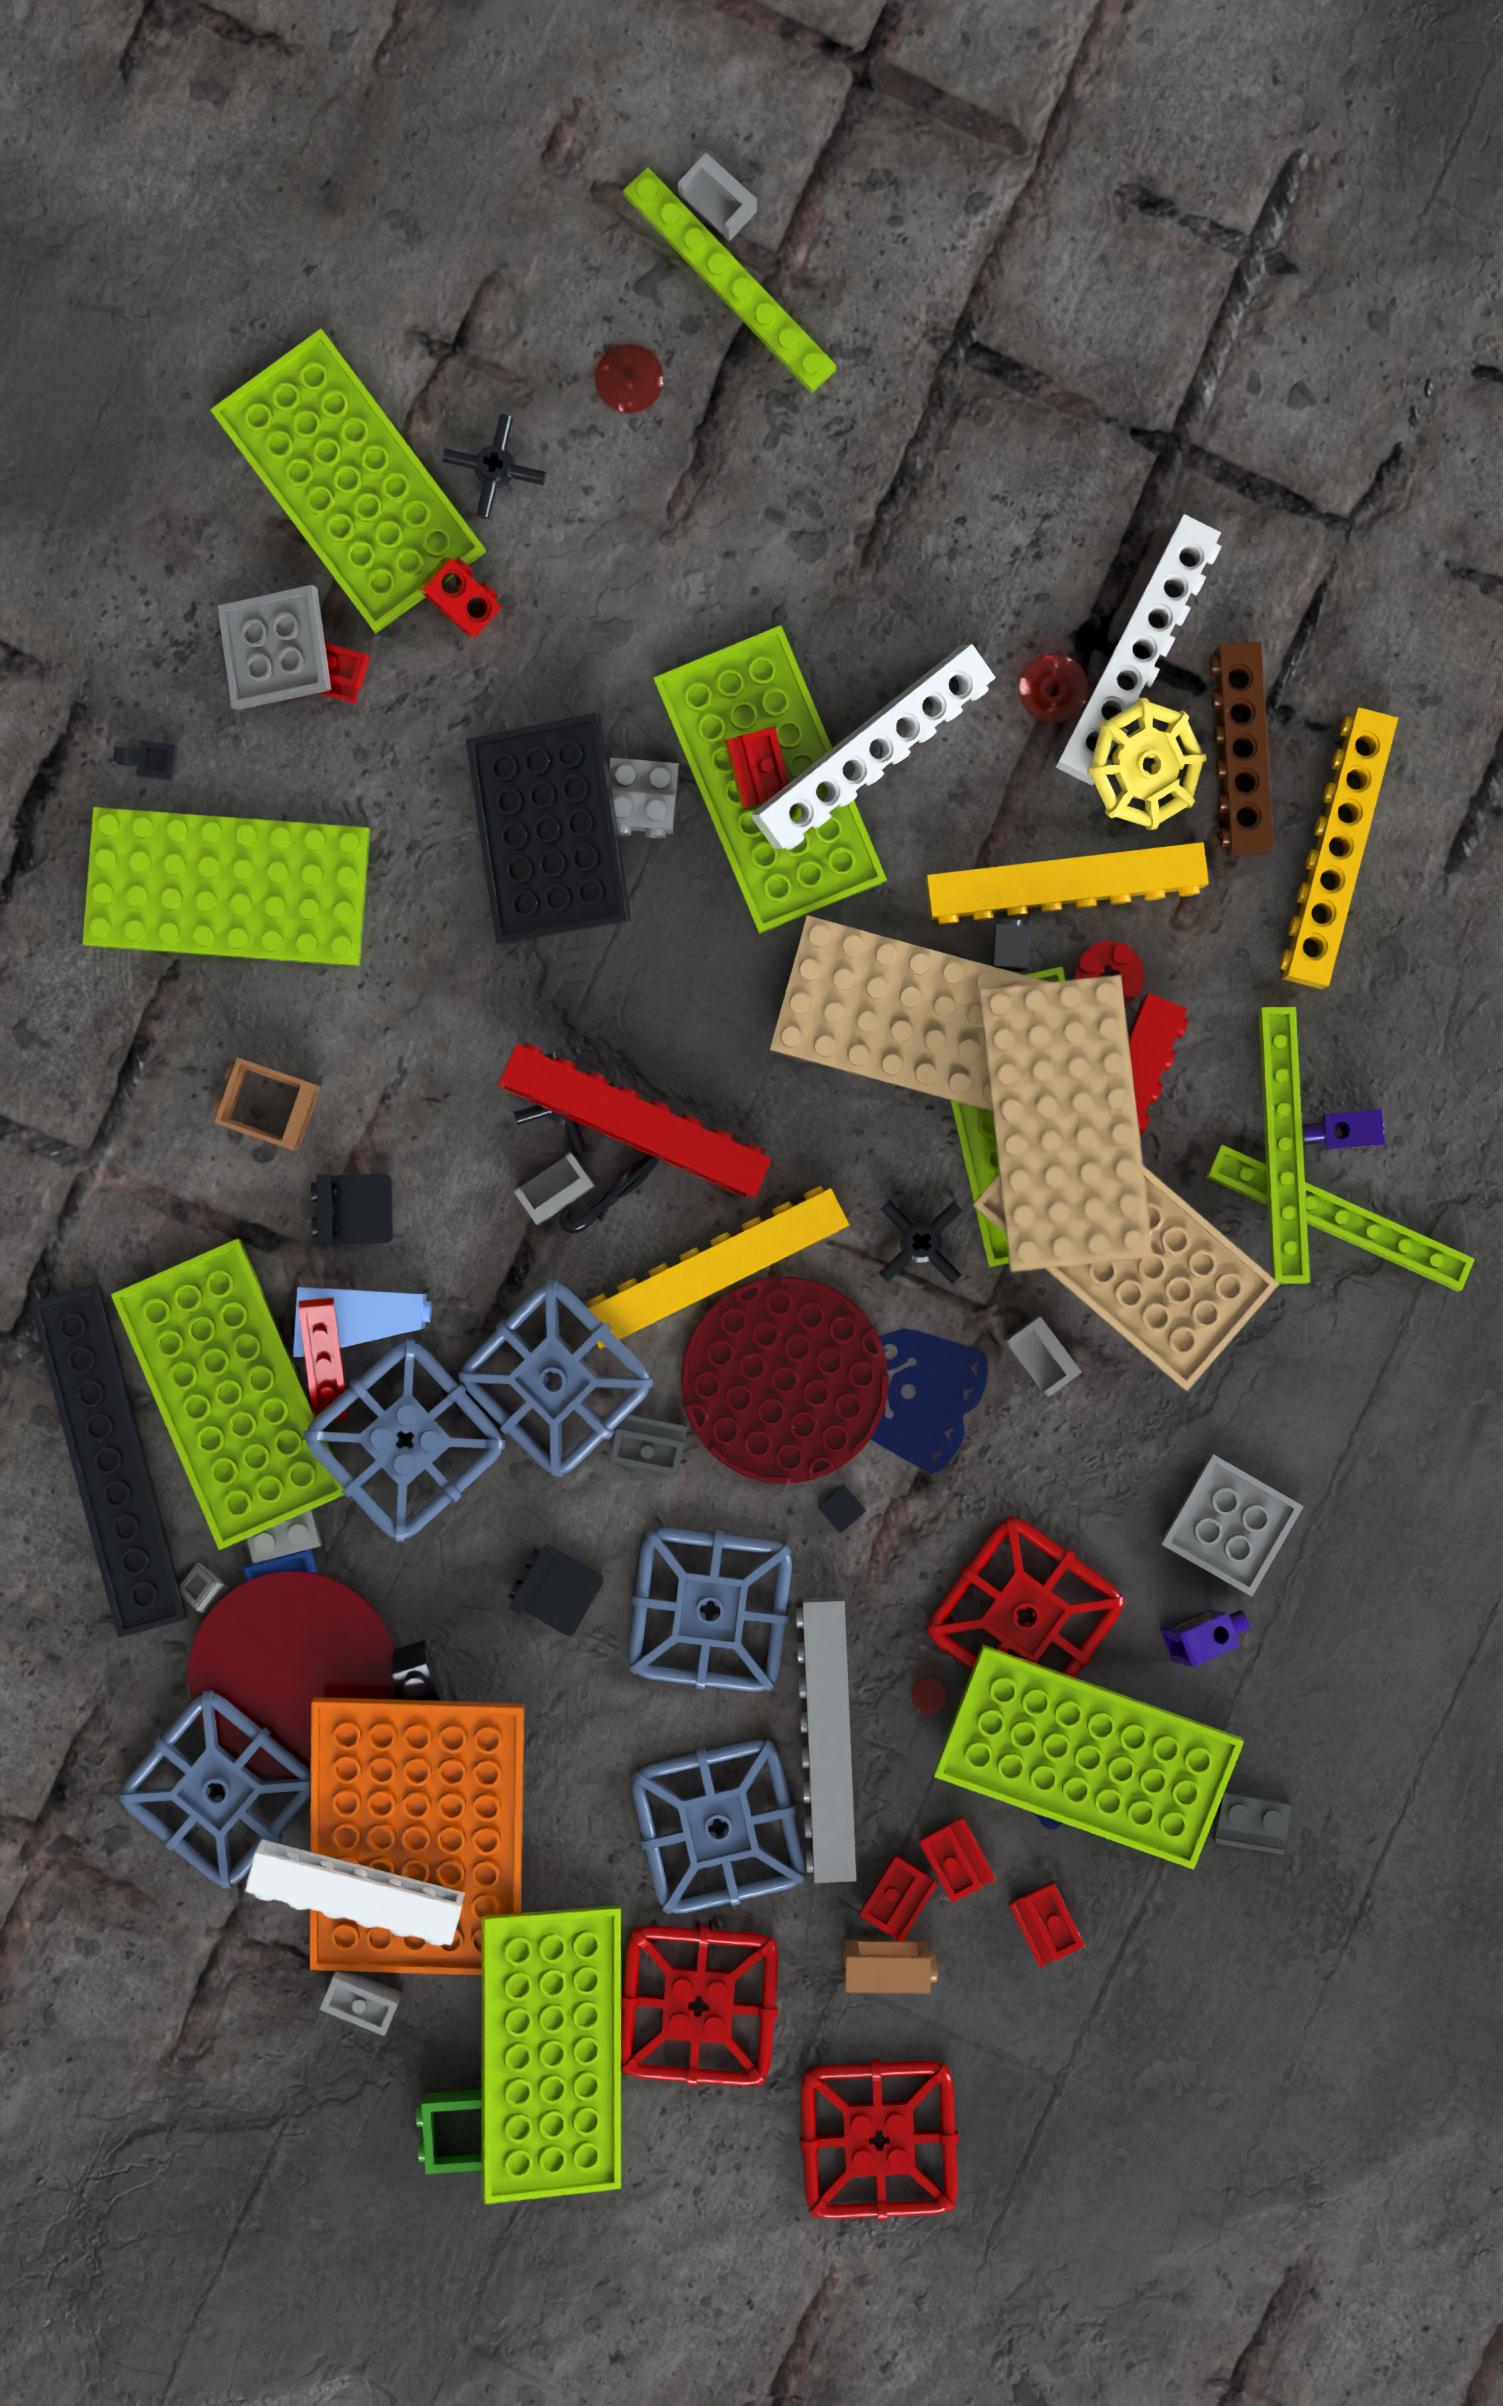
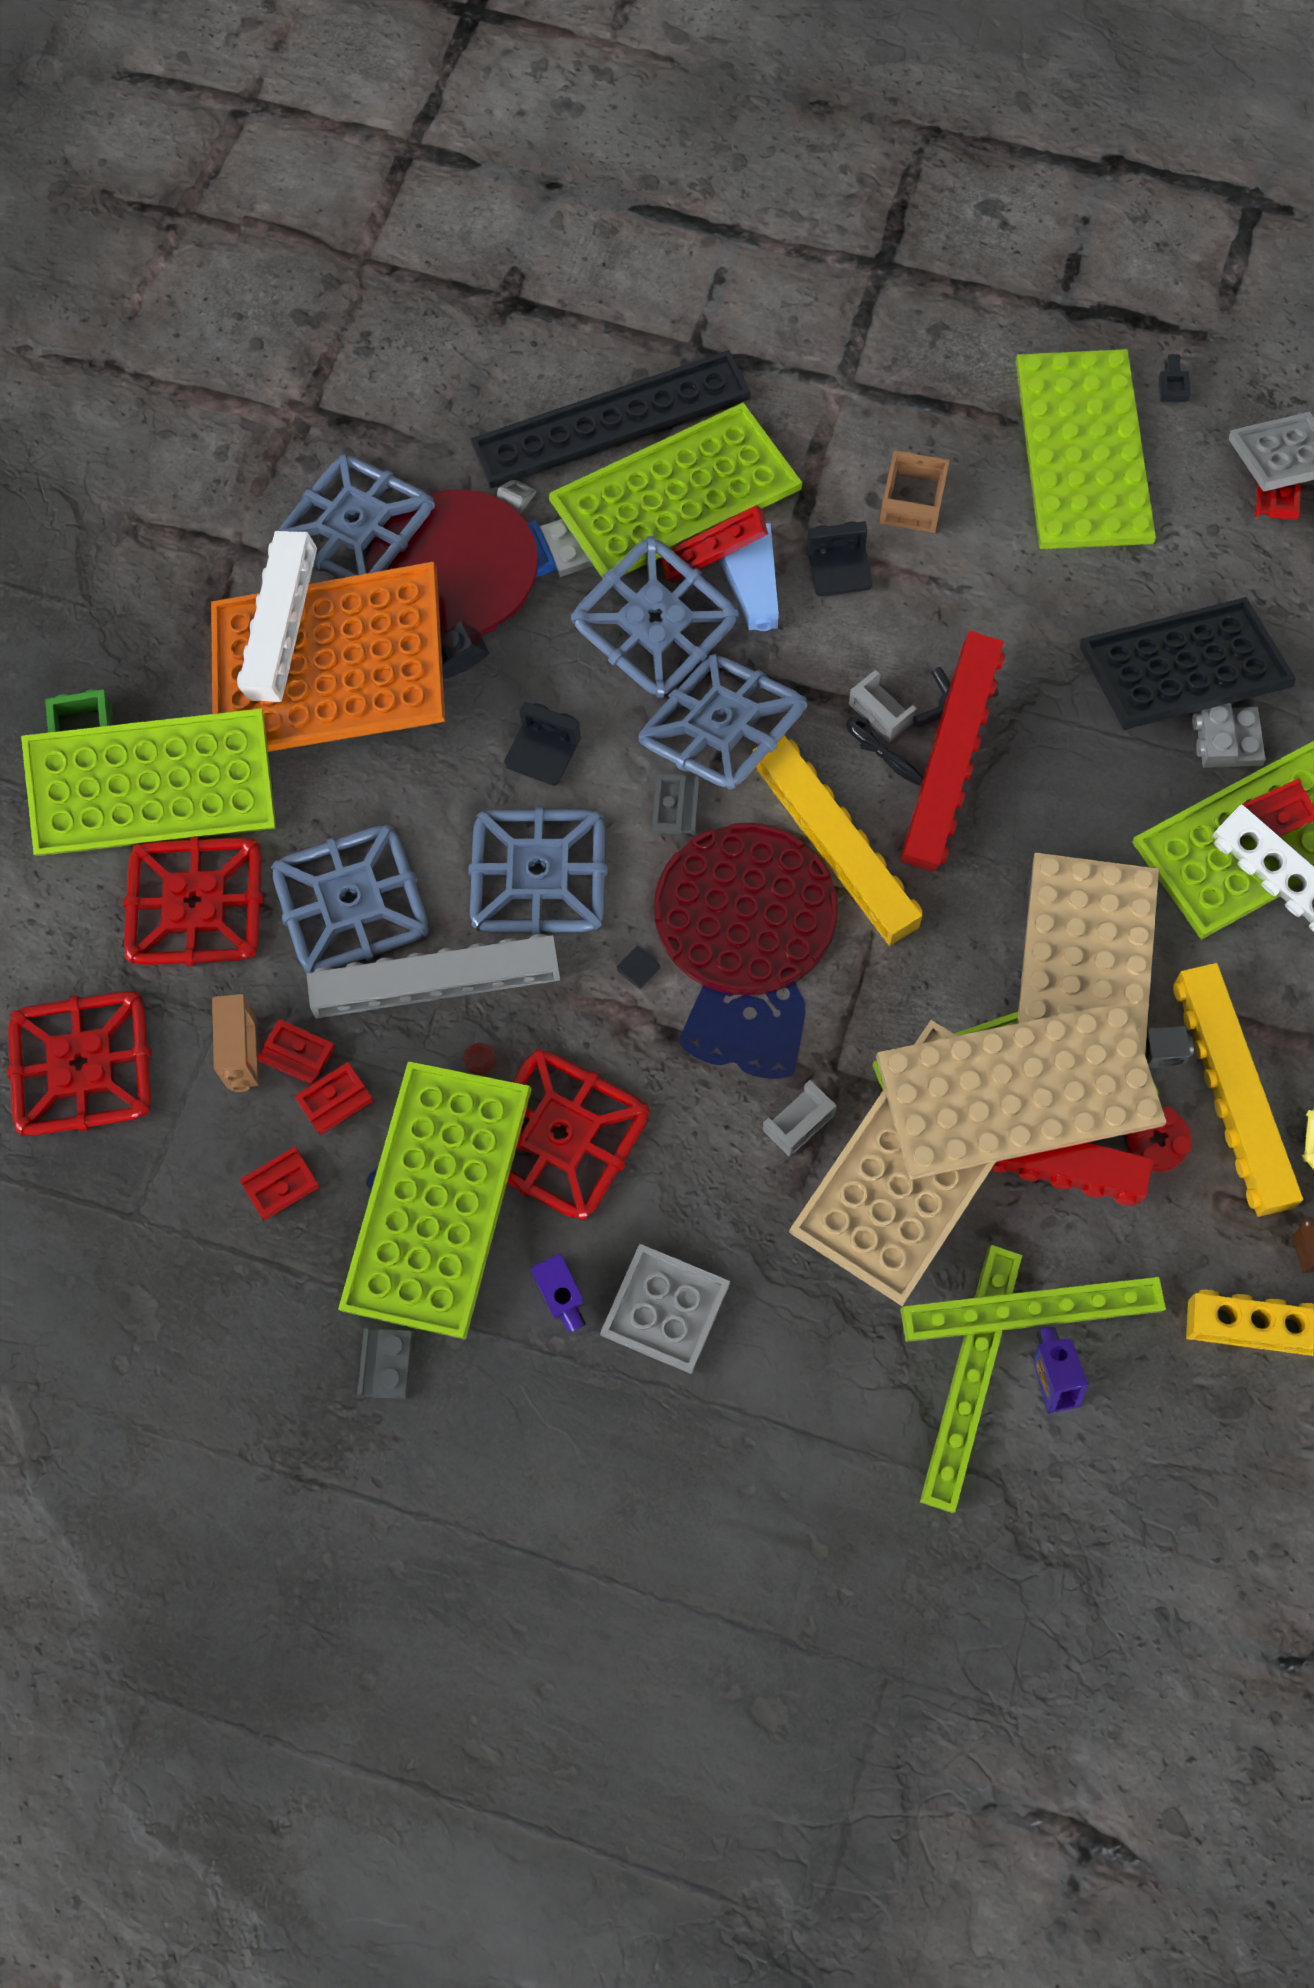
camera: 85 degrees right, 20 degrees down
light grey panel [320,1971,403,2036] -> none
black bar [879,1200,963,1284] -> none

